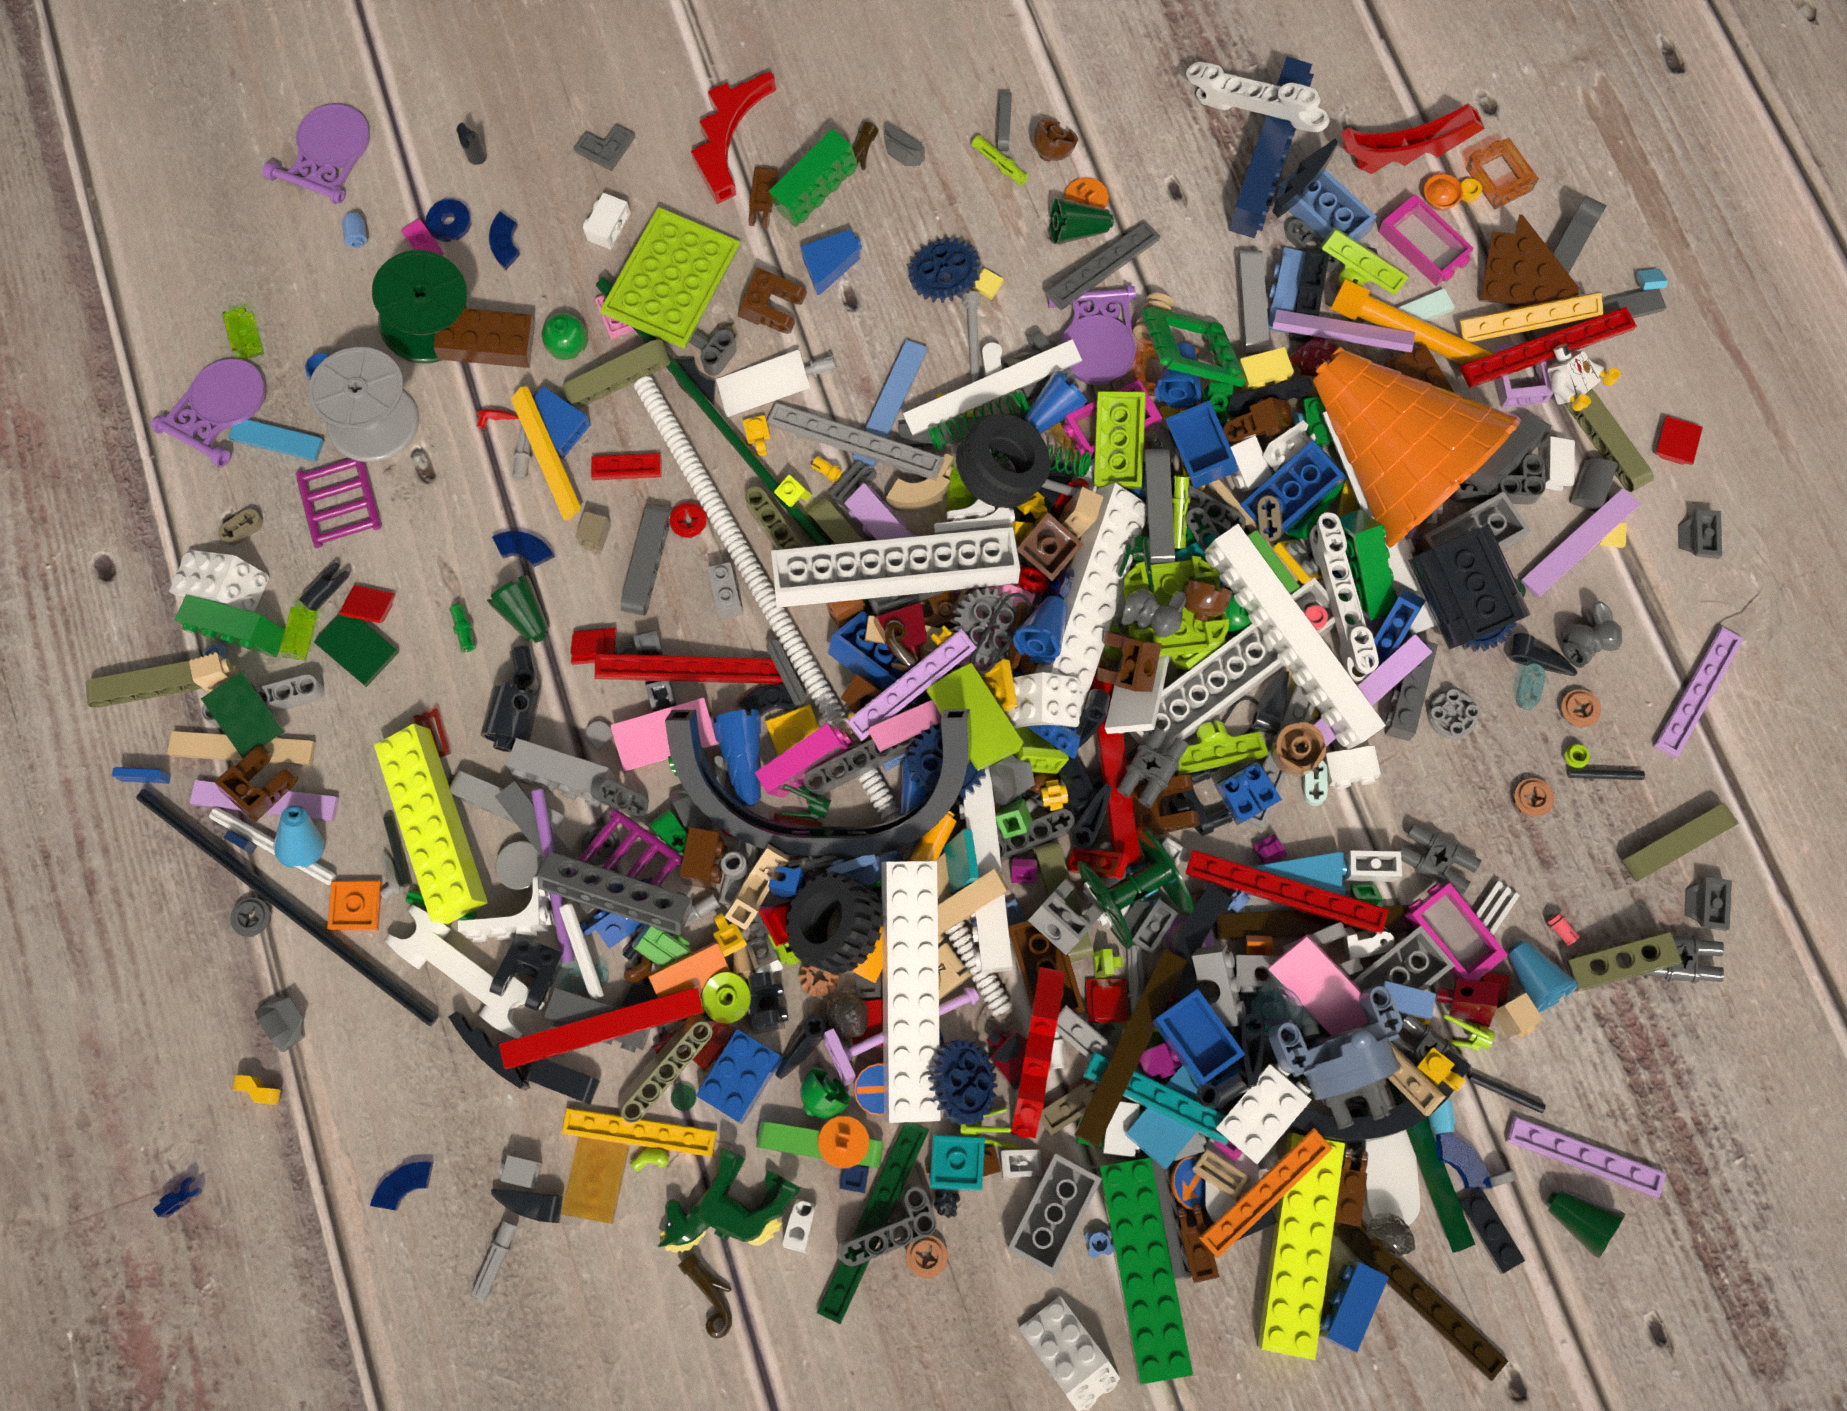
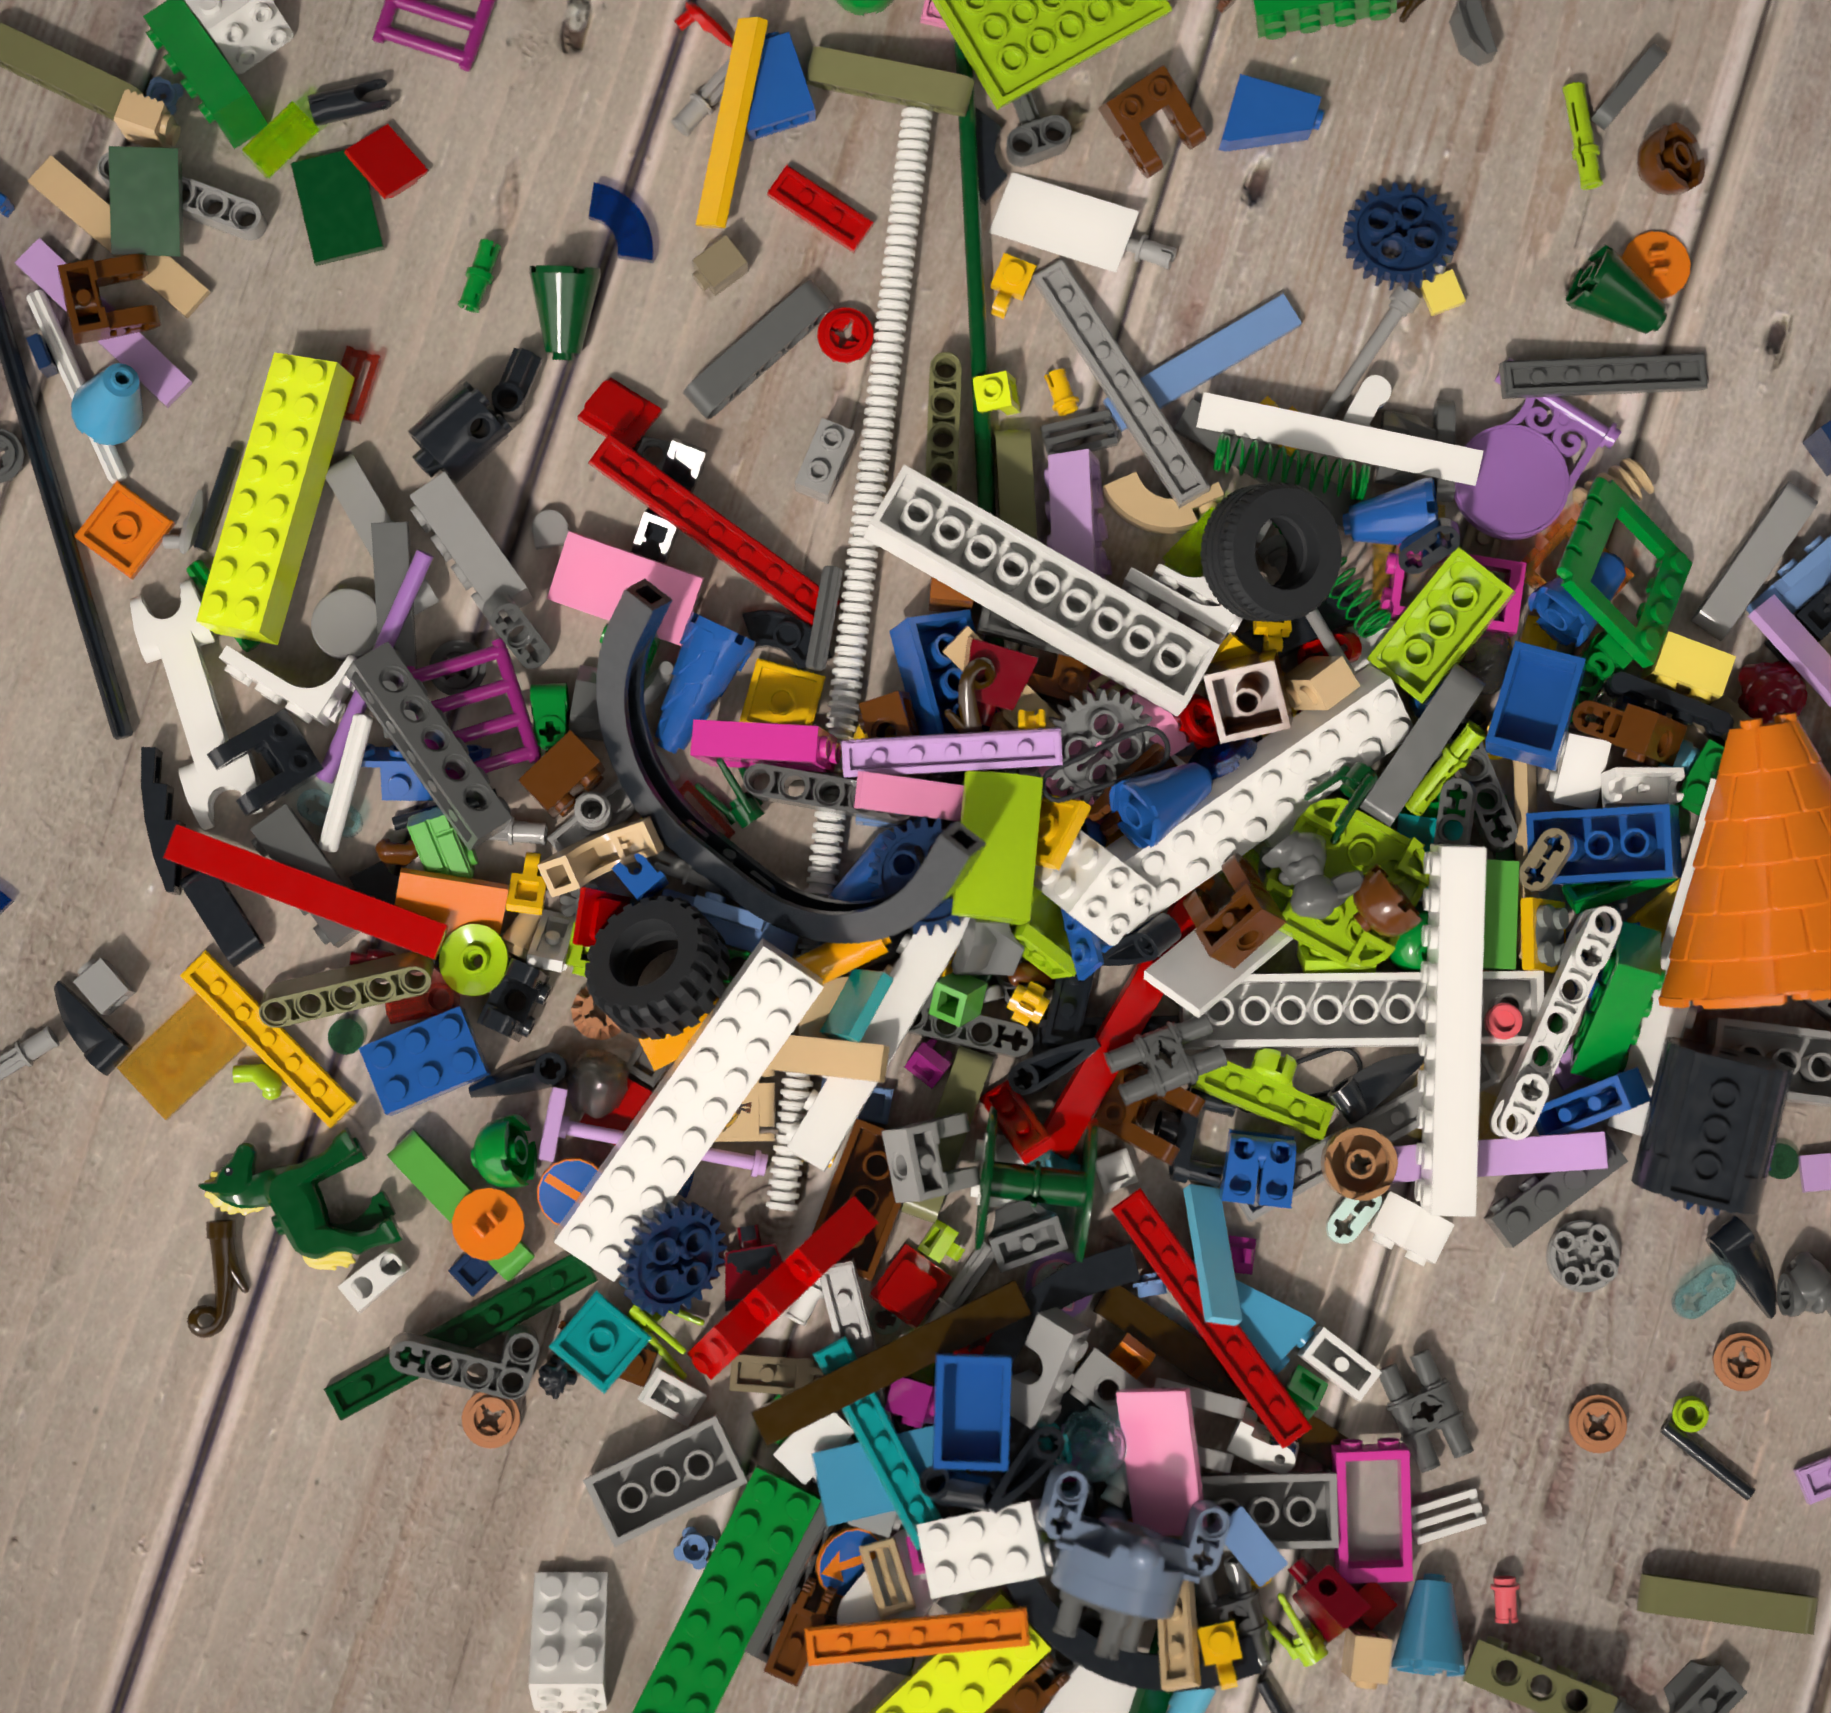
camera: 25 degrees right, 10 degrees up
none -> medium azure tile [1183,1184,1243,1326]
none -> black beam [1398,518,1460,574]

